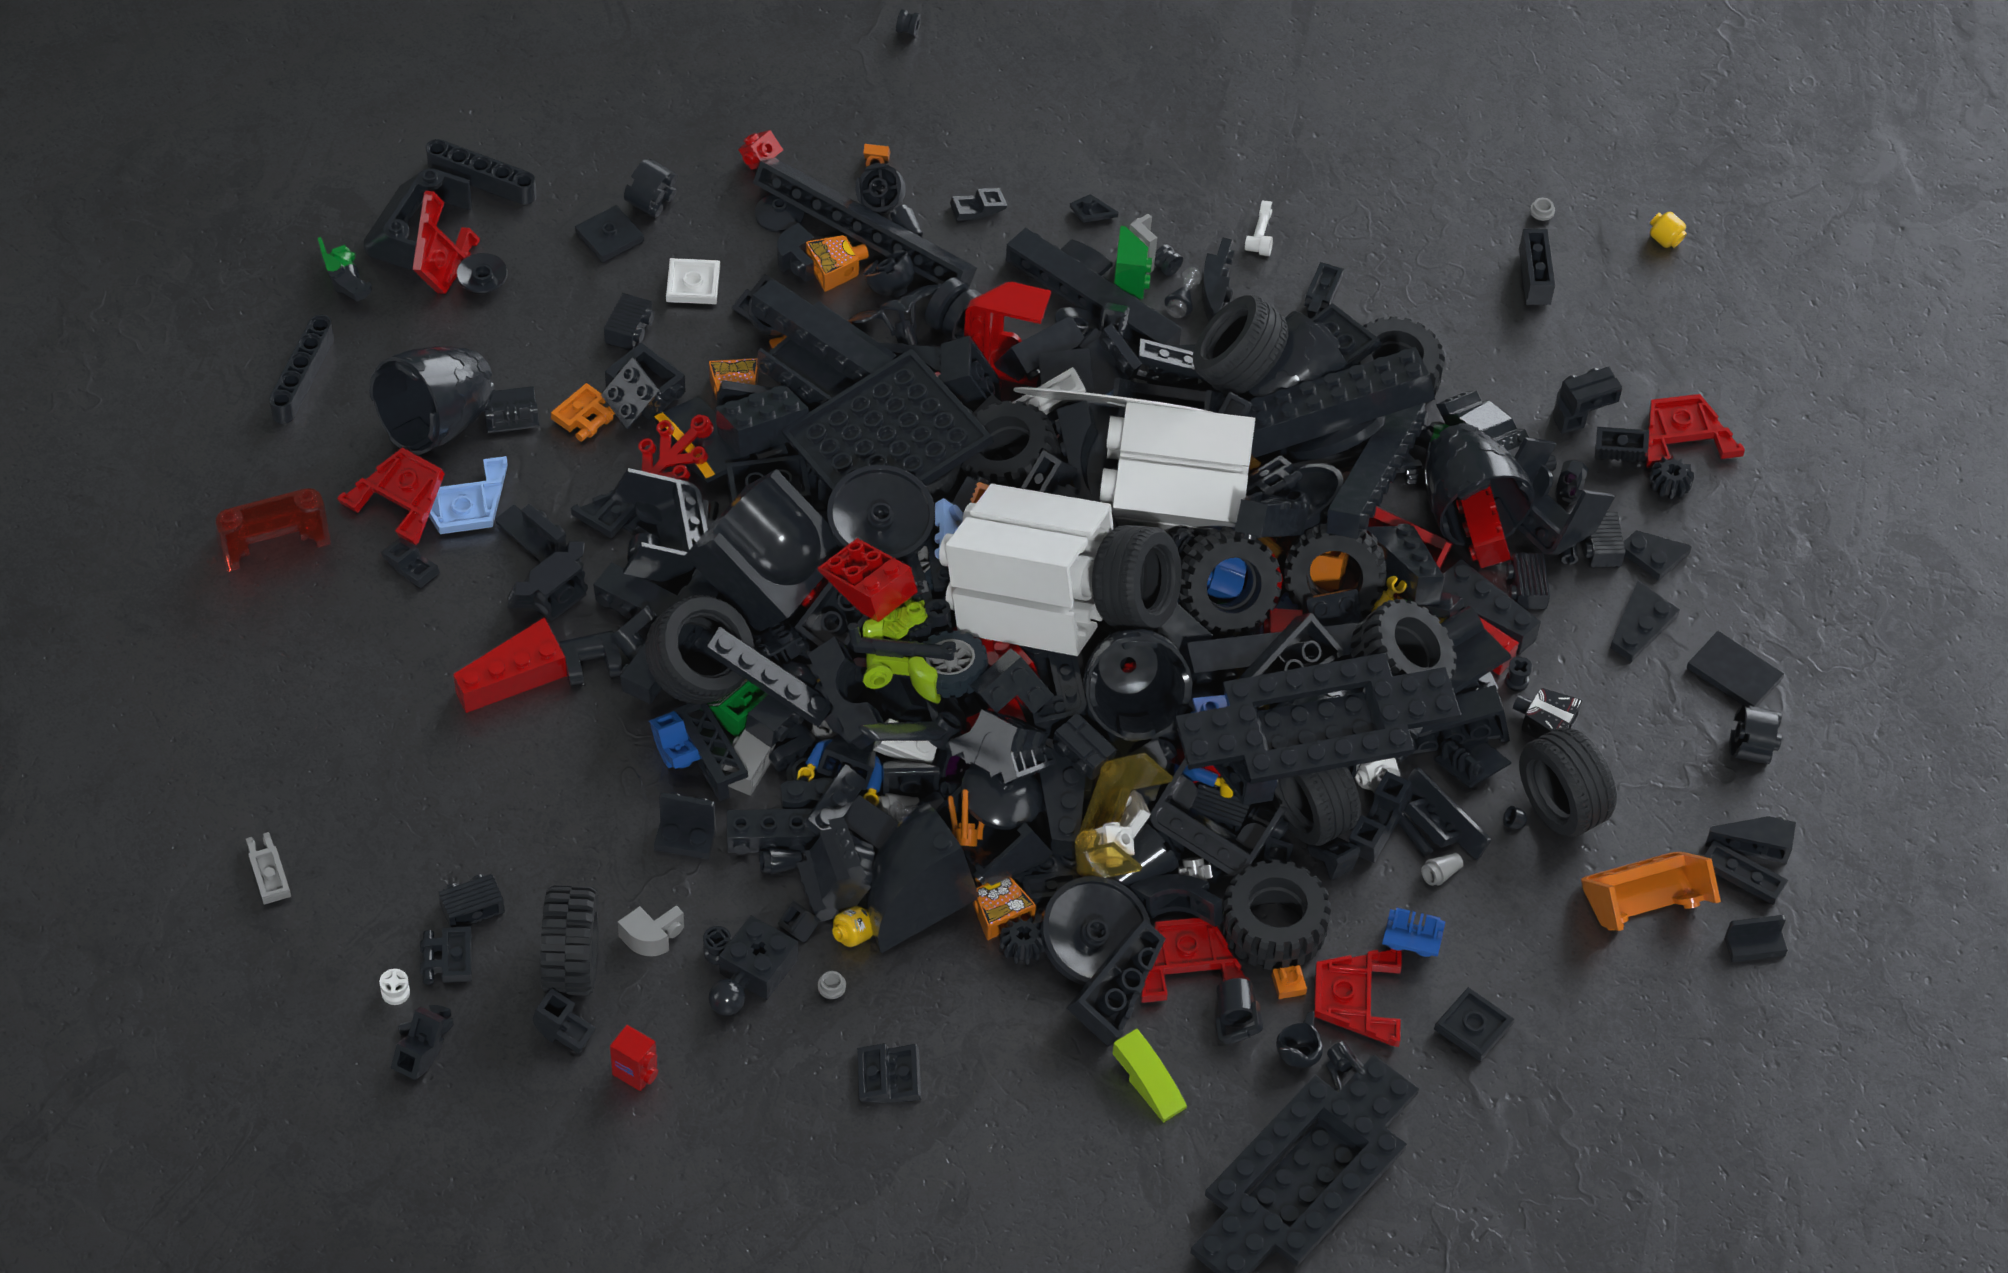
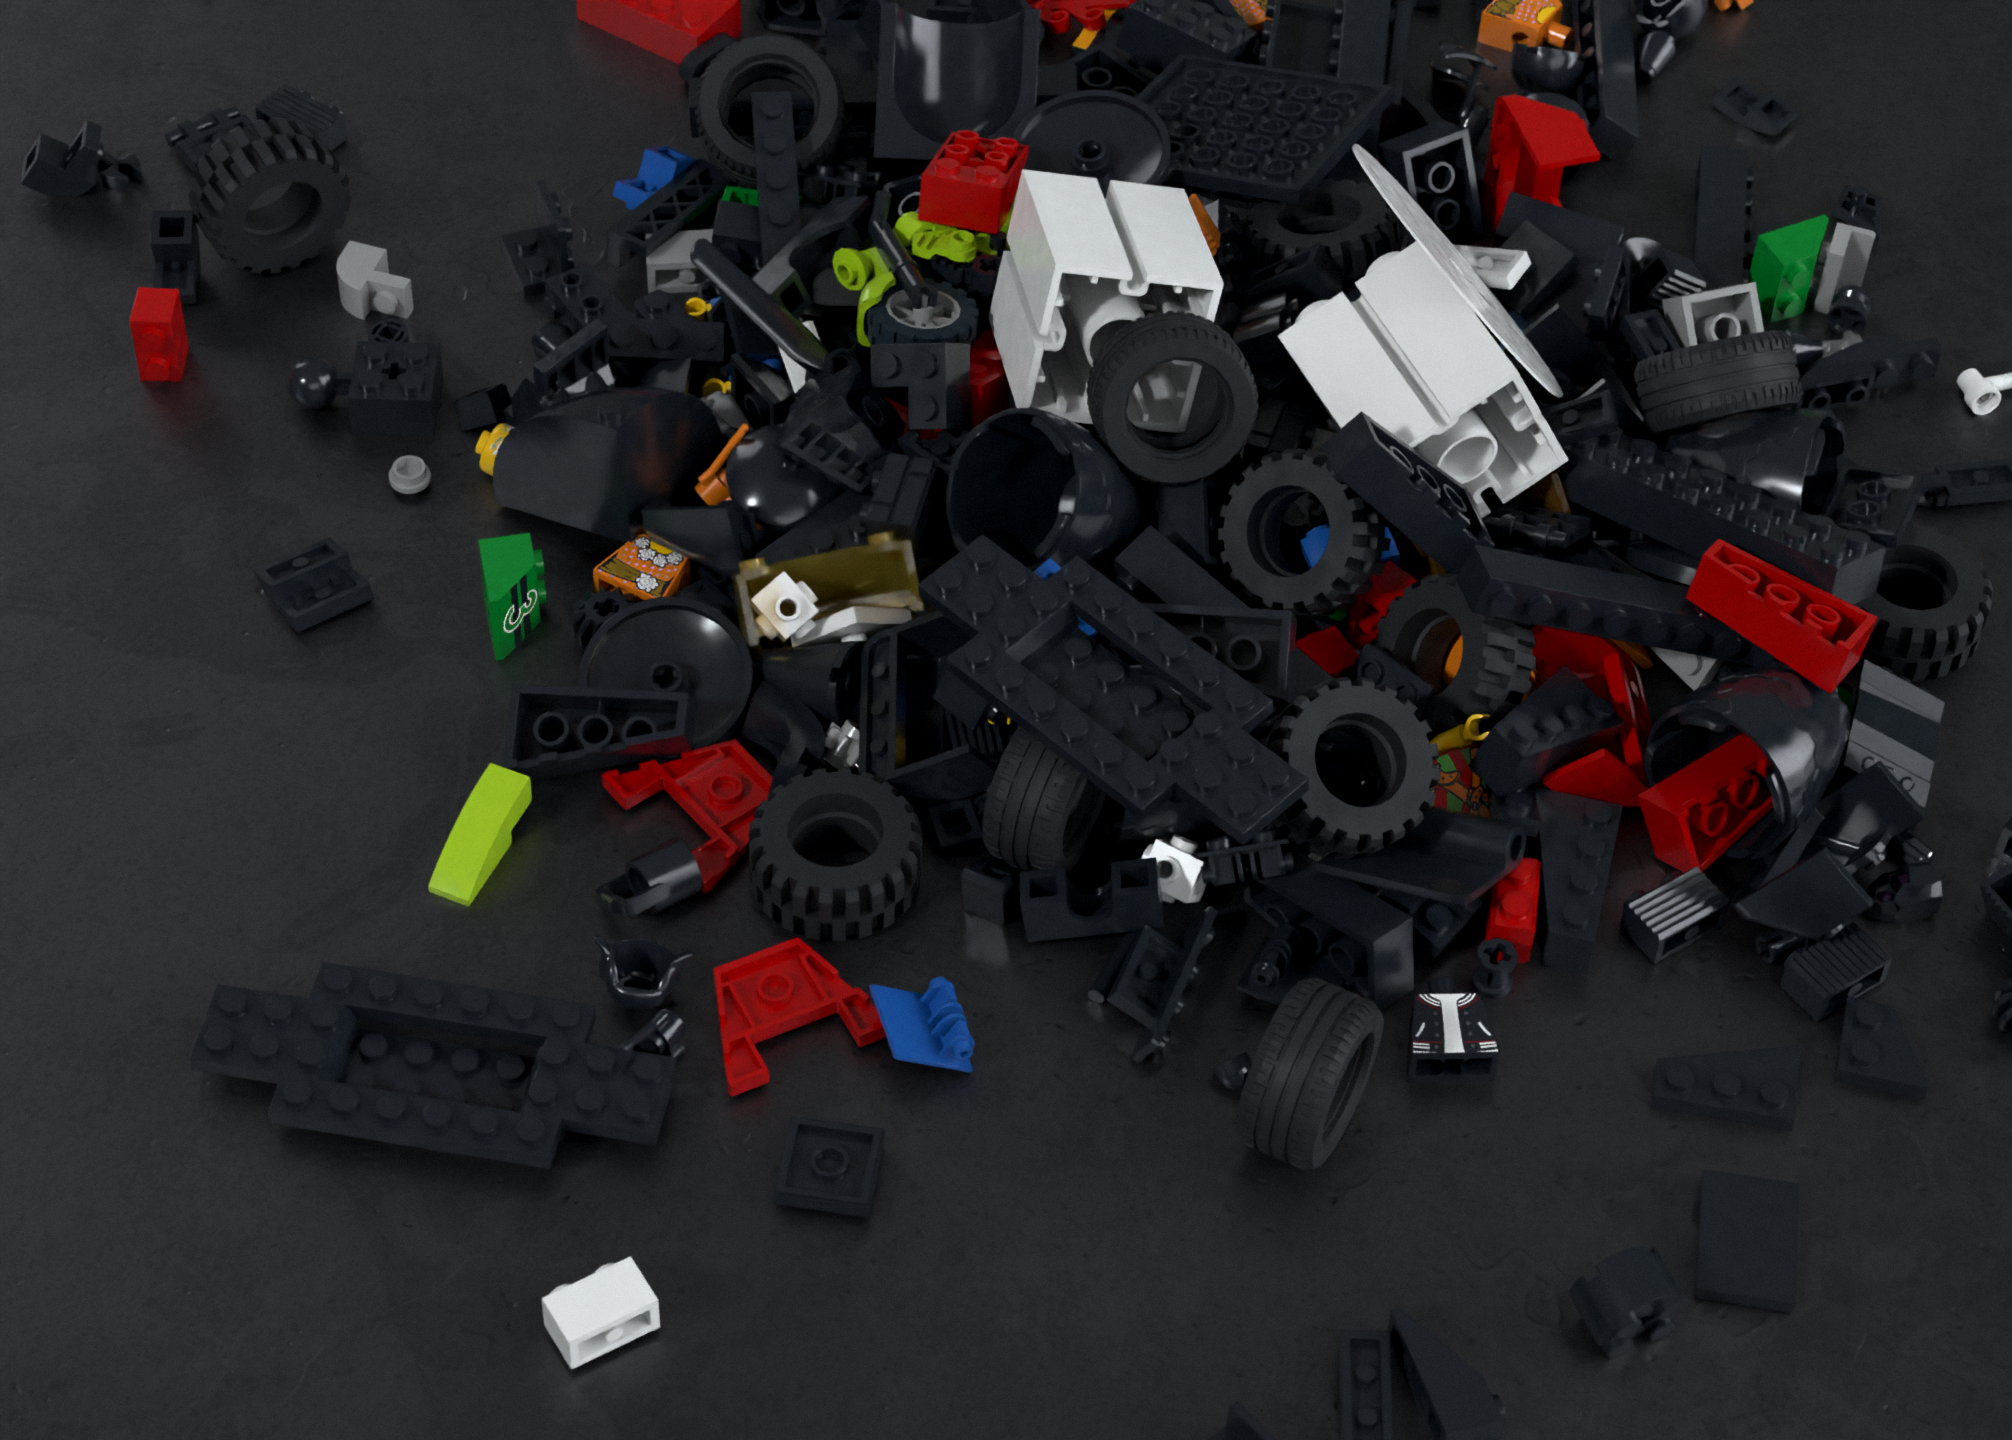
camera: 60 degrees right, 5 degrees down
white wheel [379,969,410,1005] -> none
orange tile [1272,965,1307,999] -> none
light grey cone [1421,853,1463,886] -> none
orange windscreen [1581,852,1721,931] -> none
none -> green slope [478,533,547,661]
none -> white brick [541,1256,660,1370]
none -> light grey slope [1662,282,1764,348]
none -> red wedge [1685,539,1878,694]

